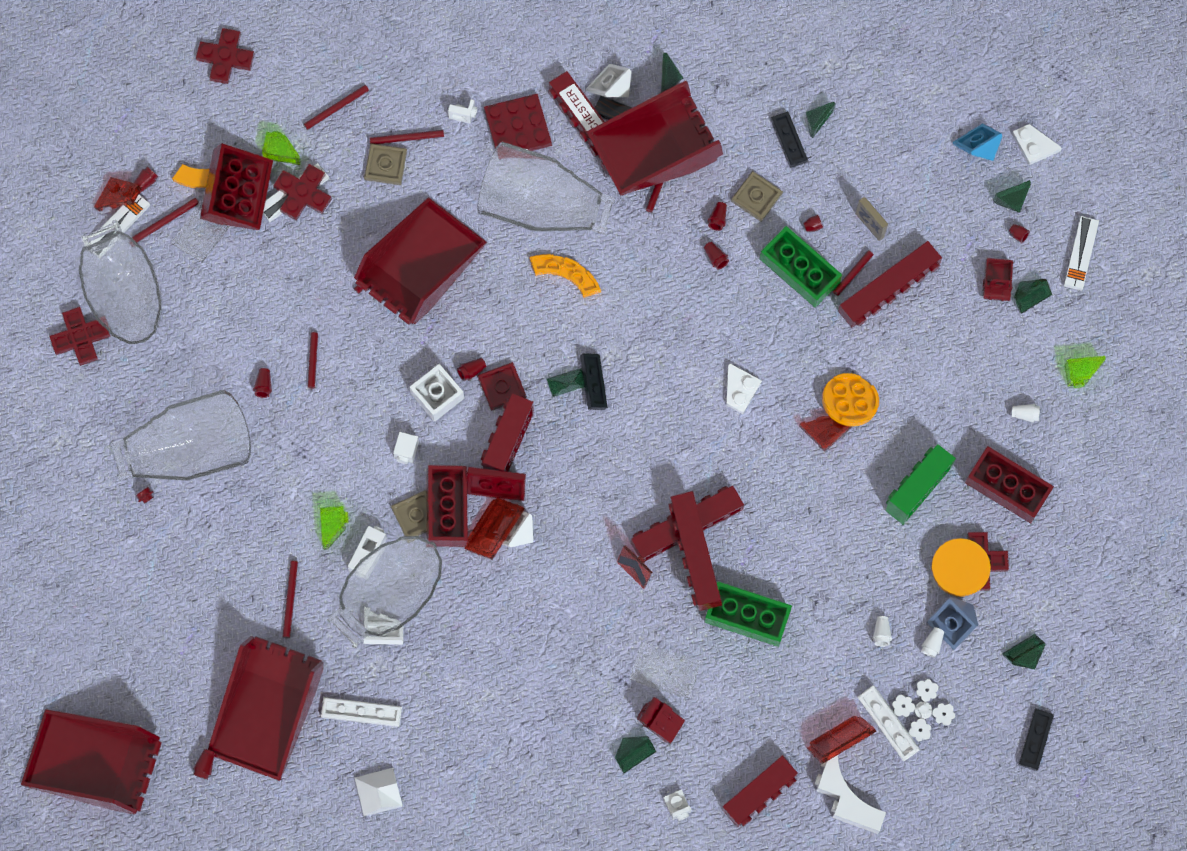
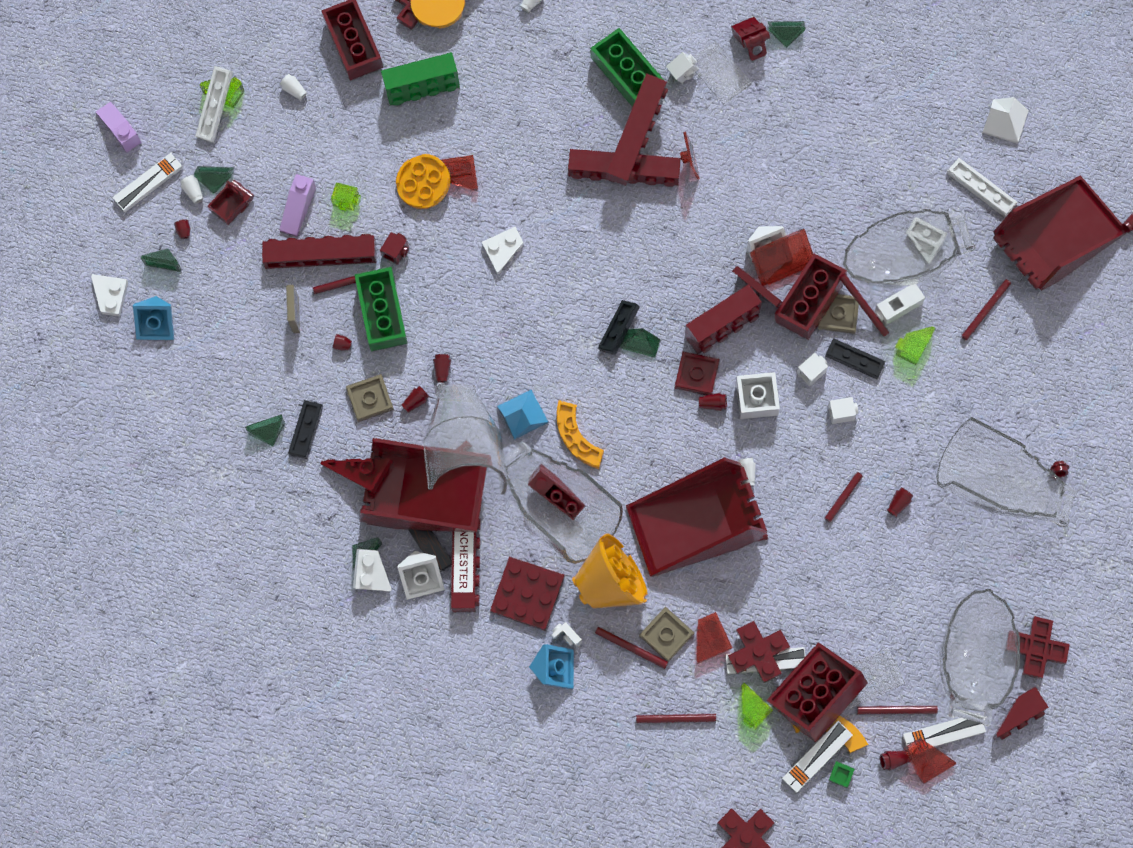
camera: 140 degrees left, 0 degrees up
none -> lavender slope [96,102,142,153]
none -> white cone [180,175,204,204]
none -> white tile [195,66,233,142]
none -> lavender slope [279,174,316,237]
none -> dark red wing [320,458,393,493]
none -> clear neon green brick [331,182,361,211]
none -> white wing [353,549,391,591]
none -> dark red brick [380,232,409,265]
none -> clear windscreen [423,382,508,494]
none -> dark azure slope [497,390,548,440]
none -> dark red slope [528,464,585,520]
none -> dark azure slope [529,644,574,689]
none -> light orange cone [572,534,648,608]
none -> white brick [666,52,699,83]
none -> clear red wing [696,612,733,664]
none -> white cone [738,458,756,486]
none -> white tile [782,721,853,793]
none -> black tile [825,338,886,379]
none -> white brick [828,397,858,424]
none -> green plate [828,761,855,788]
none -> dark red bar [839,273,889,337]
none -> dark red slope [993,687,1049,740]

